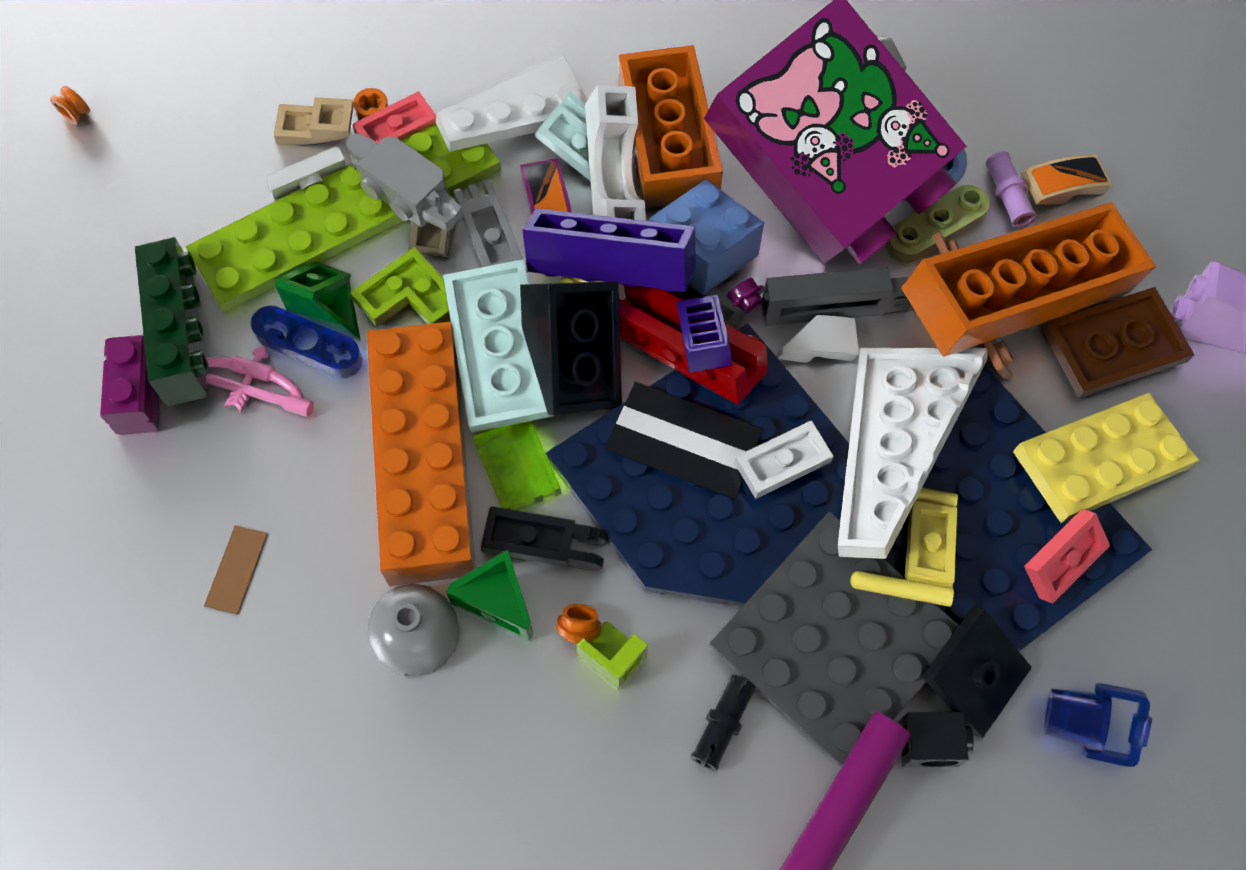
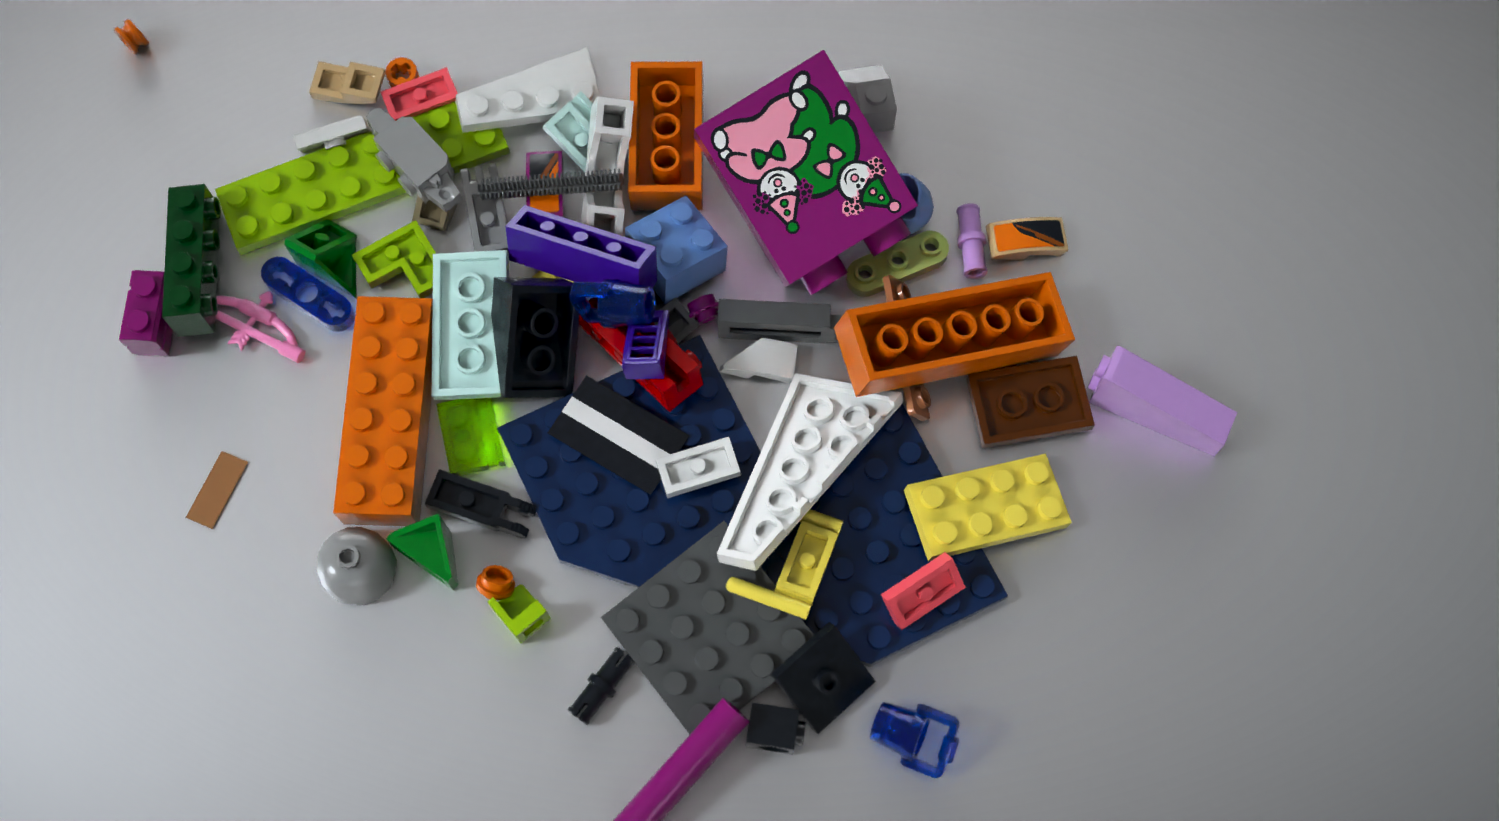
camera: 10 degrees right, 5 degrees up
none -> dark grey axle [477,168,625,200]
none -> clear blue piece [569,279,655,329]

